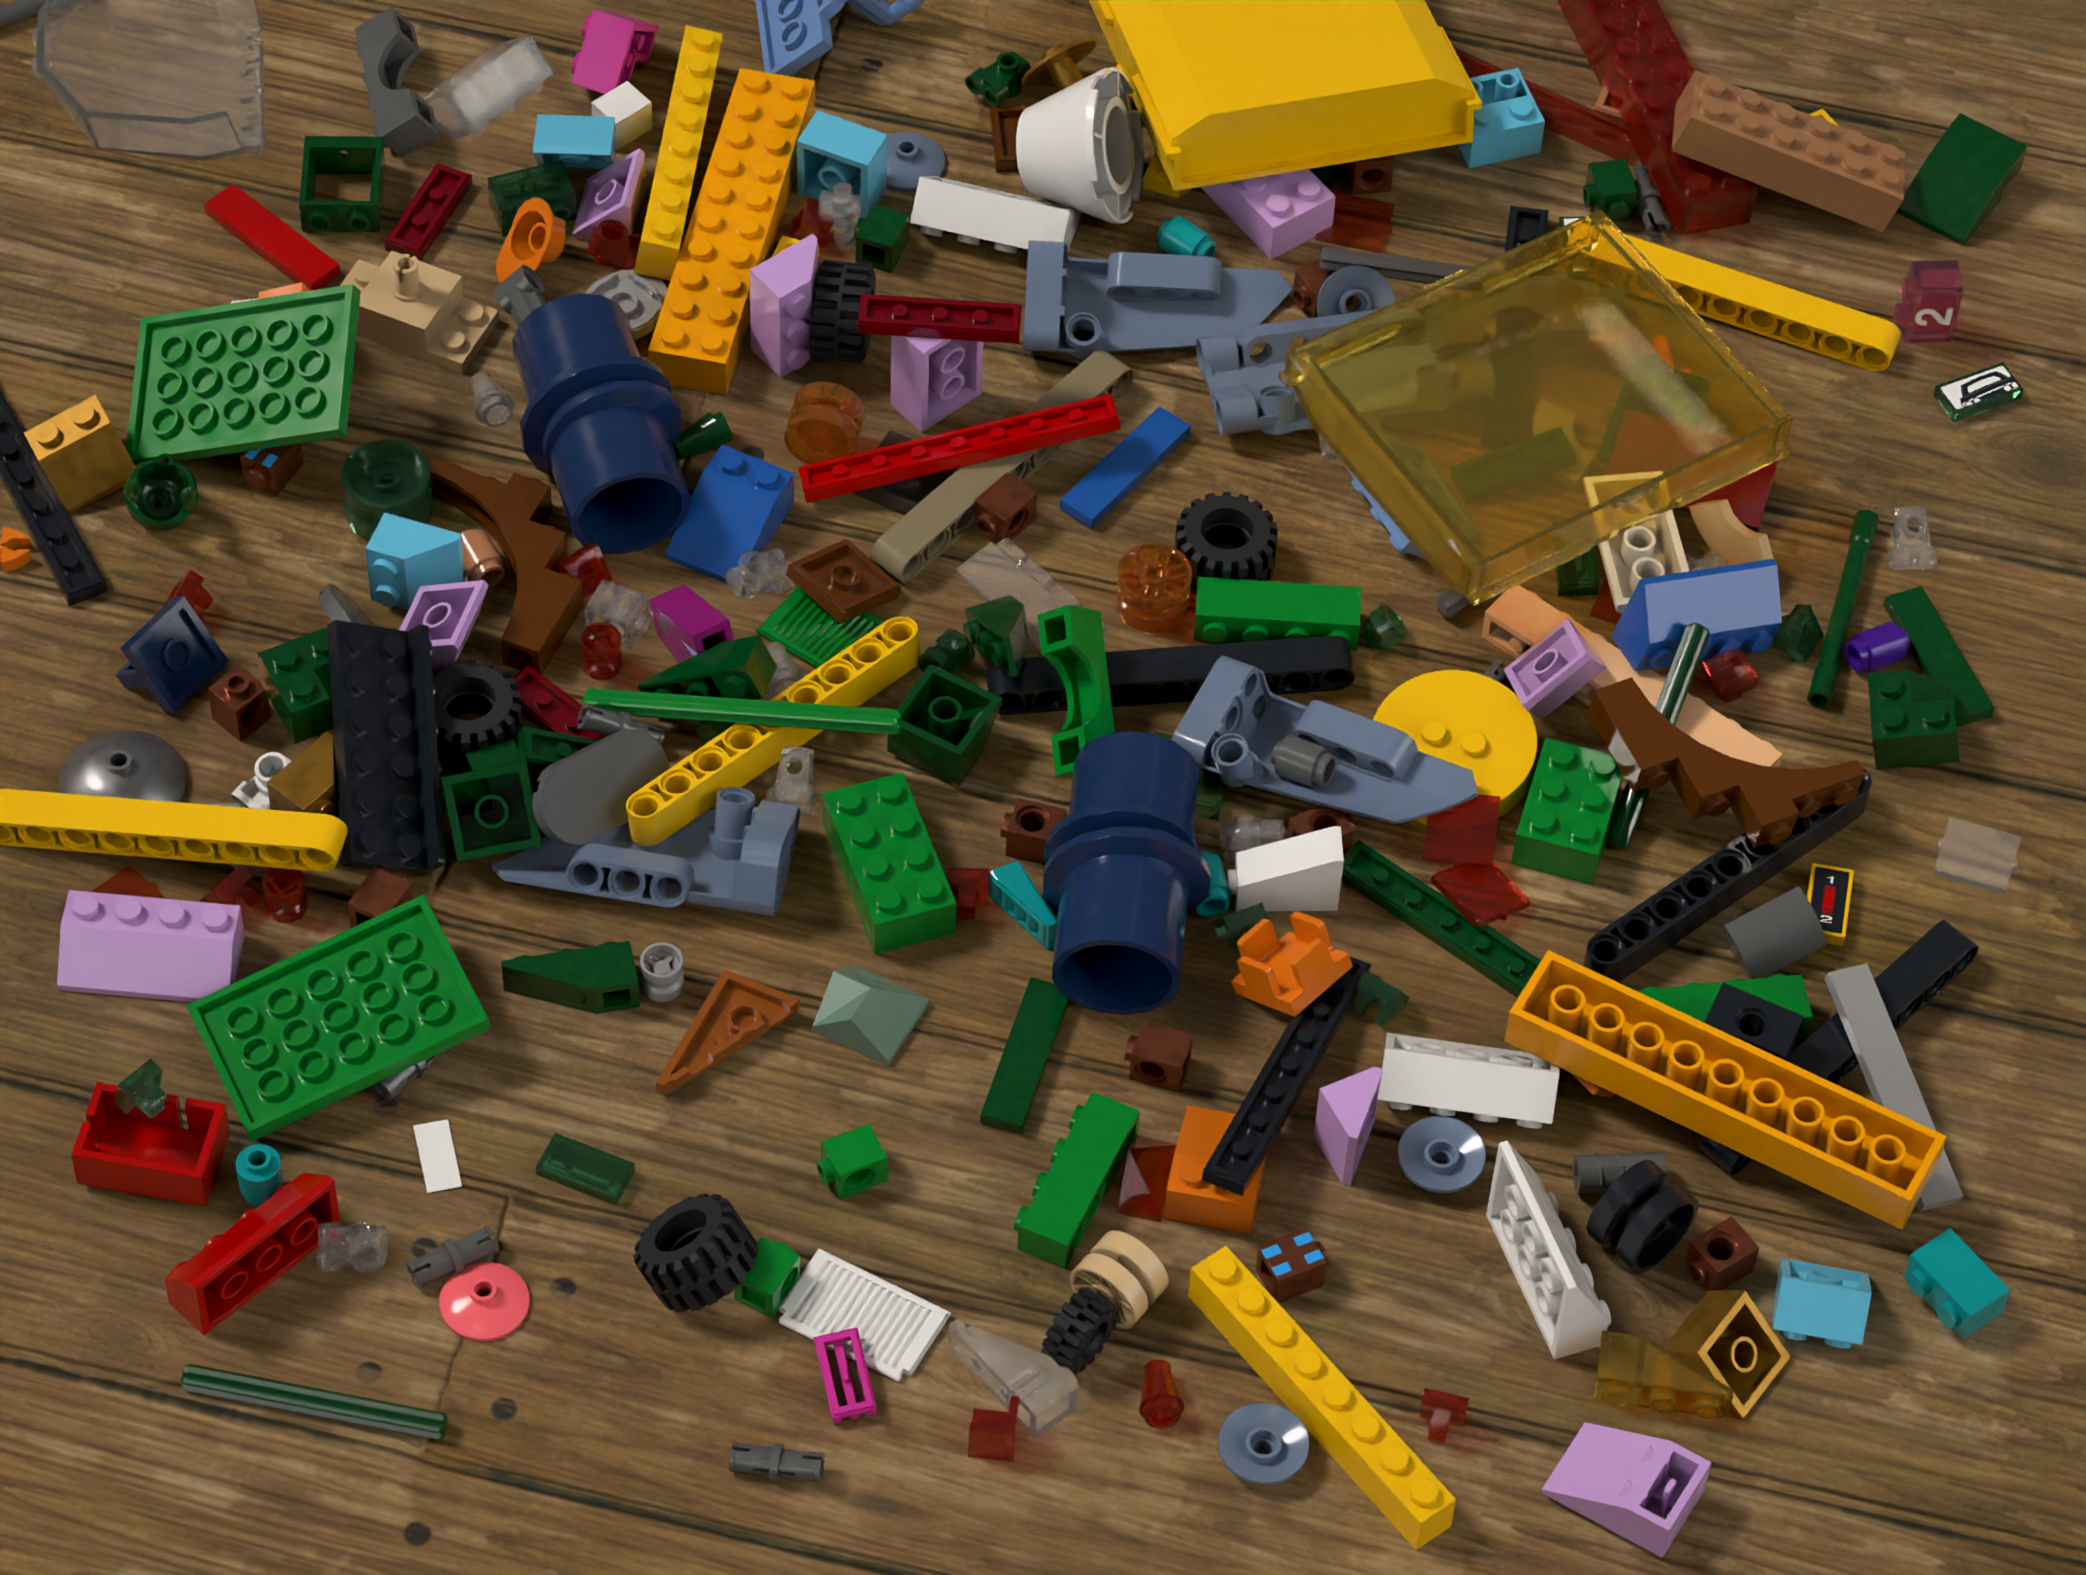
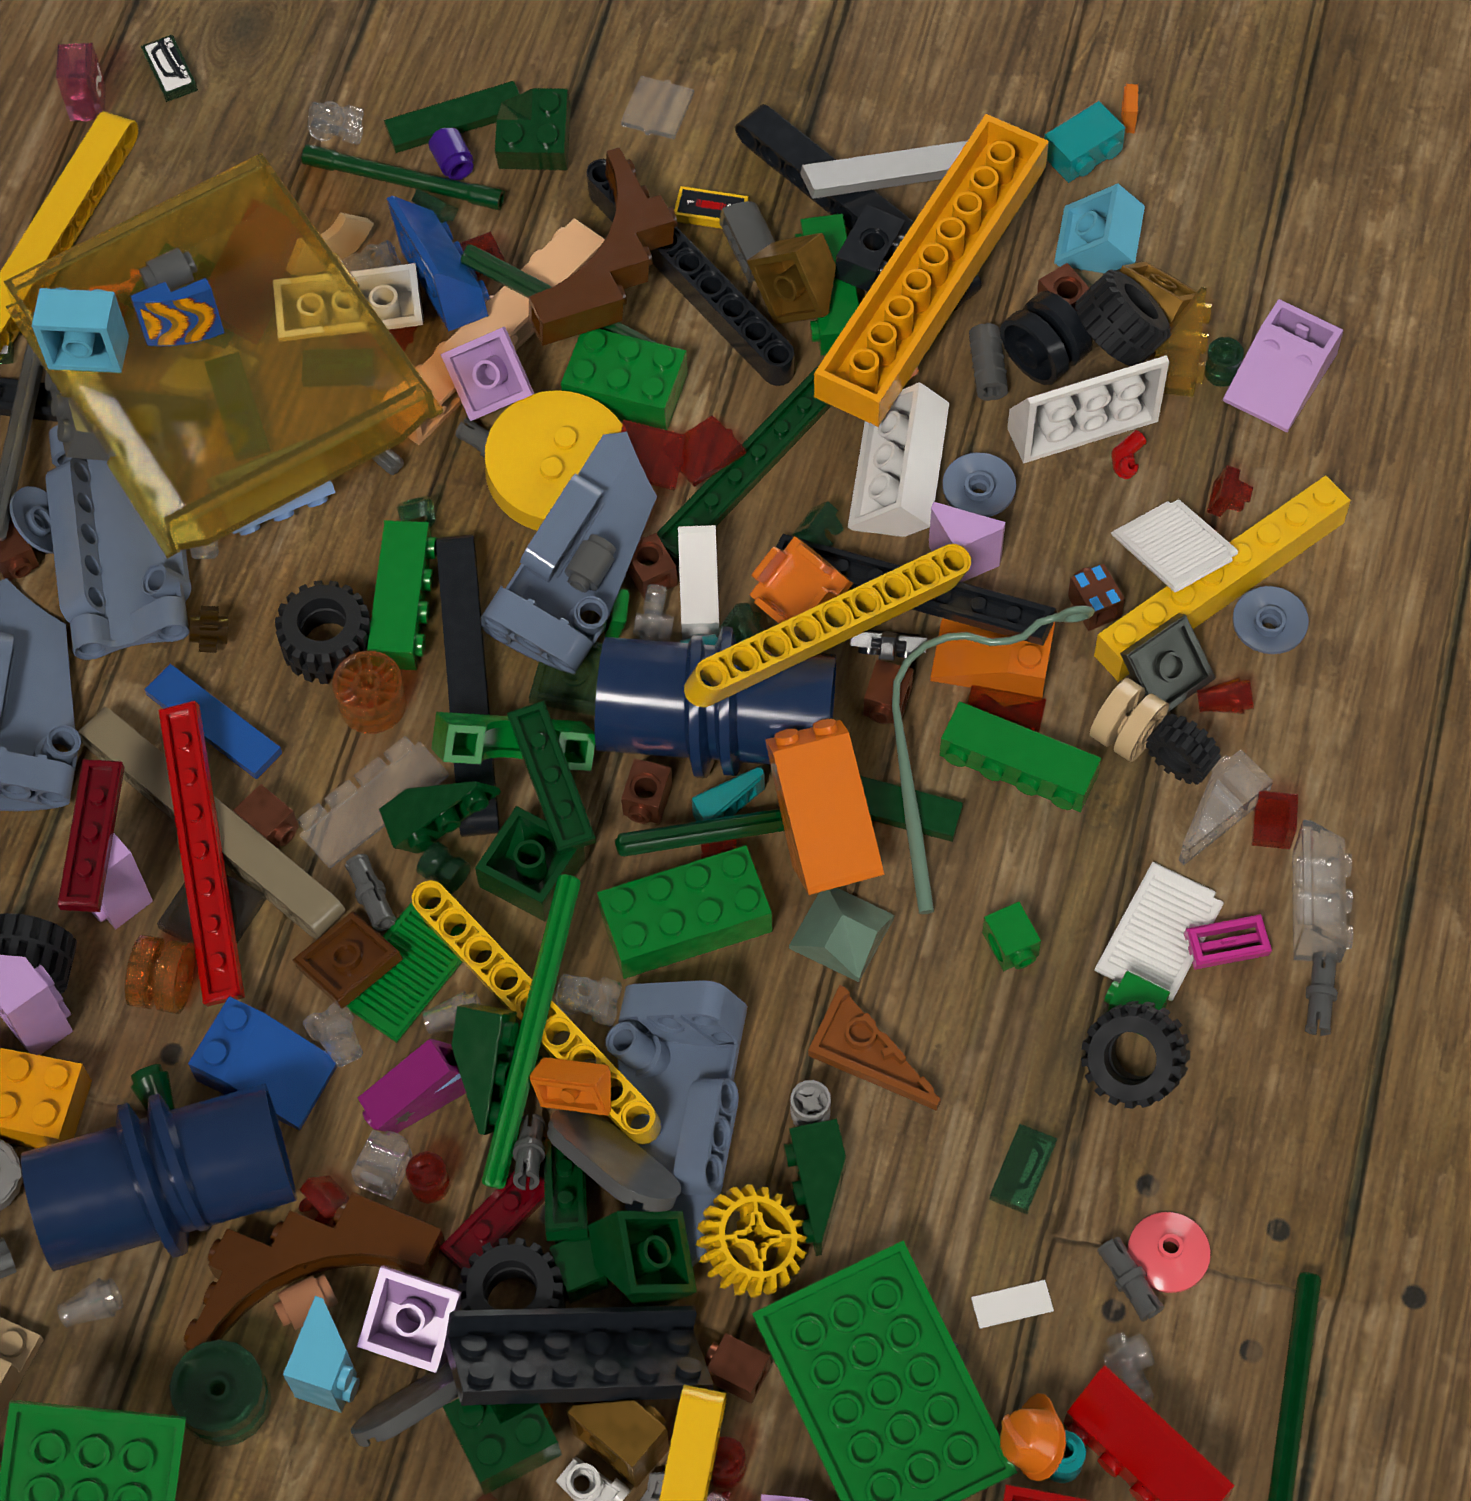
camera: 85 degrees left, 10 degrees up
none -> medium azure brick [32,287,129,373]
none -> slope [130,278,225,346]
none -> dark grey brick [139,247,197,292]
none -> dark brown gear [189,606,228,653]
none -> dark grey pin [345,854,397,931]
none -> dark green tile [507,701,596,855]
none -> orange slope [529,1057,611,1116]
none -> green tile [604,589,629,638]
none -> dark green axle [615,808,785,857]
none -> yellow beam [684,544,971,707]
none -> yellow gear [696,1184,807,1298]
none -> pearl gold slope [747,233,836,325]
none -> orange slope [765,719,884,895]
none -> black hinge [850,629,928,661]
none -> sand green piece [892,606,1095,914]
none -> orange piece [1000,1393,1066,1481]
none -> black tyre [1075,270,1171,366]
none -> red arm [1111,430,1147,479]
none -> white window [1111,500,1238,592]
none -> pearl dark grey tile [1120,613,1216,712]
none -> orange tile [1121,84,1138,134]
none -> clear green wheel [1204,337,1244,387]
none -> clear slope [1292,820,1353,963]

